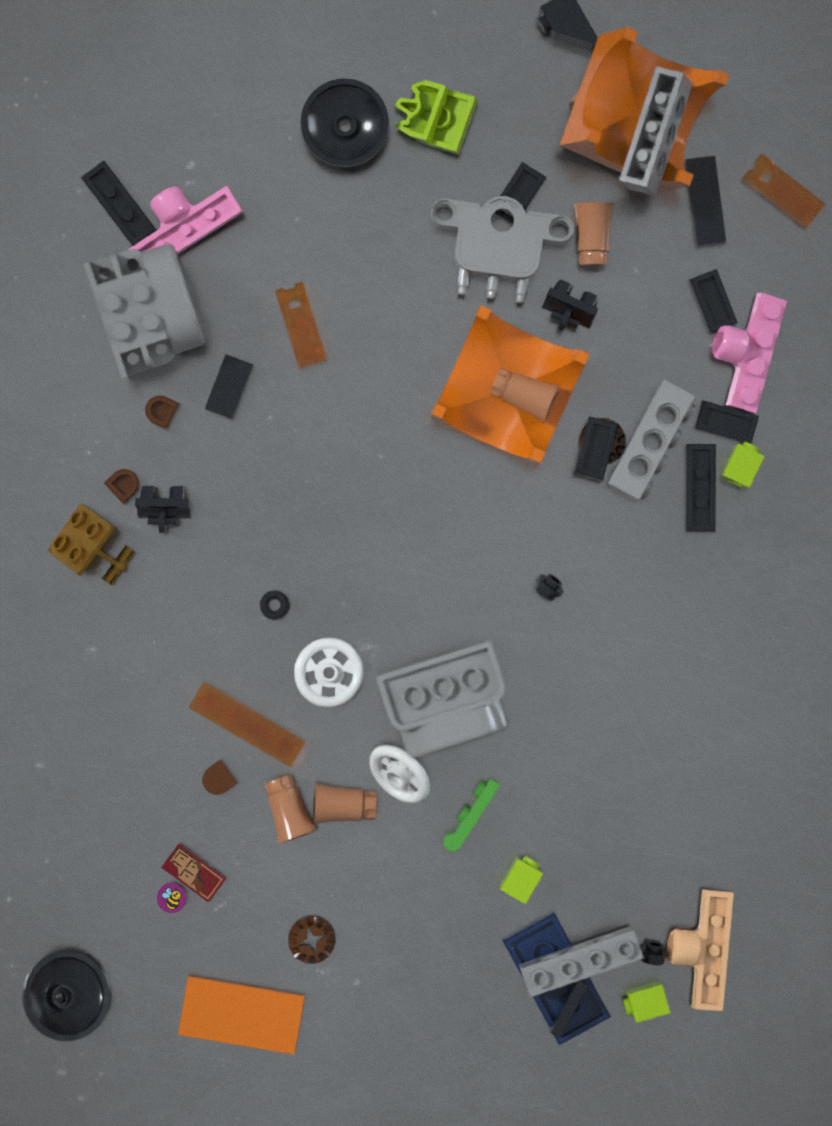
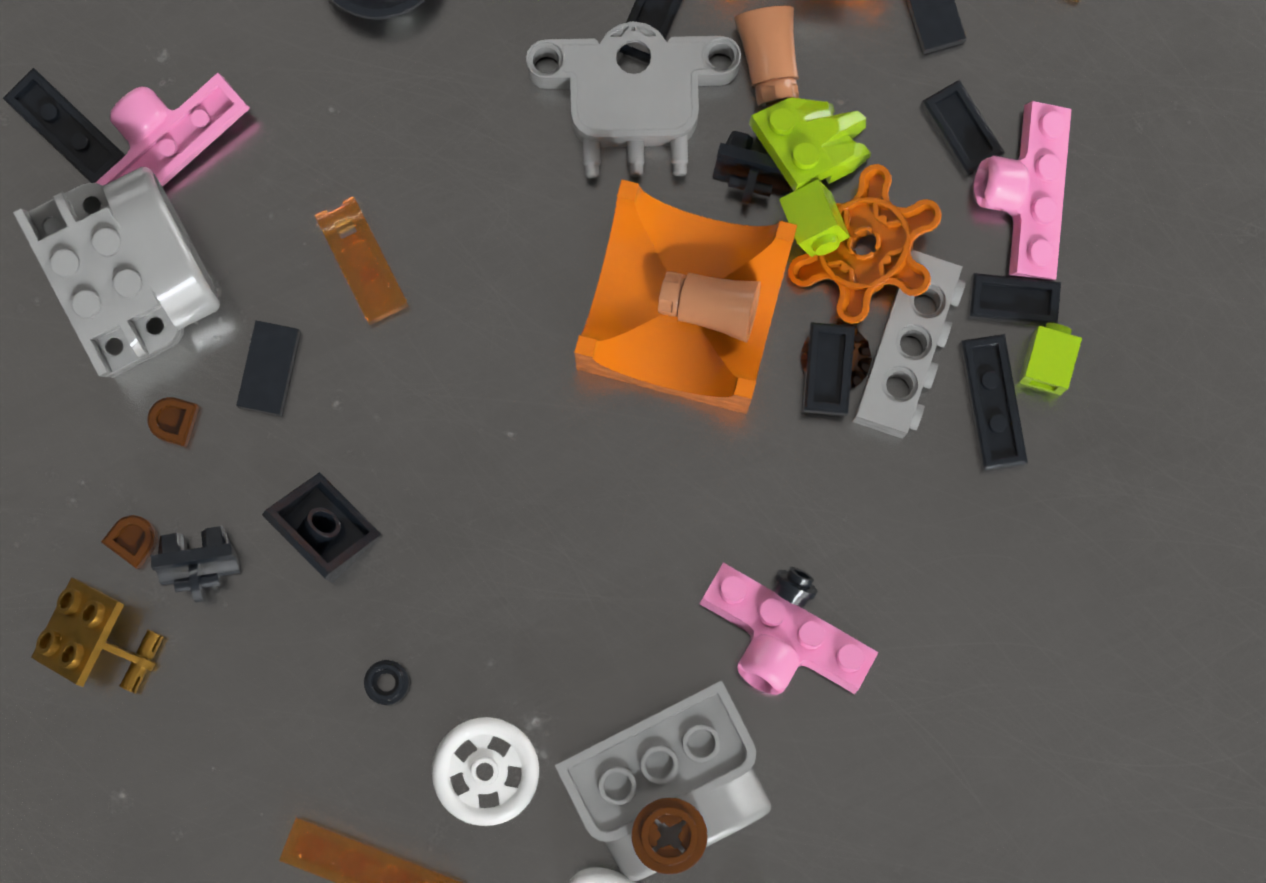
camera: 10 degrees left, 5 degrees down
none -> black slope [262,472,381,583]
none -> reddish brown gear [632,798,708,874]
none -> bright pink plate [700,563,879,695]
none -> lime plate [749,97,871,191]
none -> lime brick [779,179,850,257]
none -> orange plate [788,164,942,324]

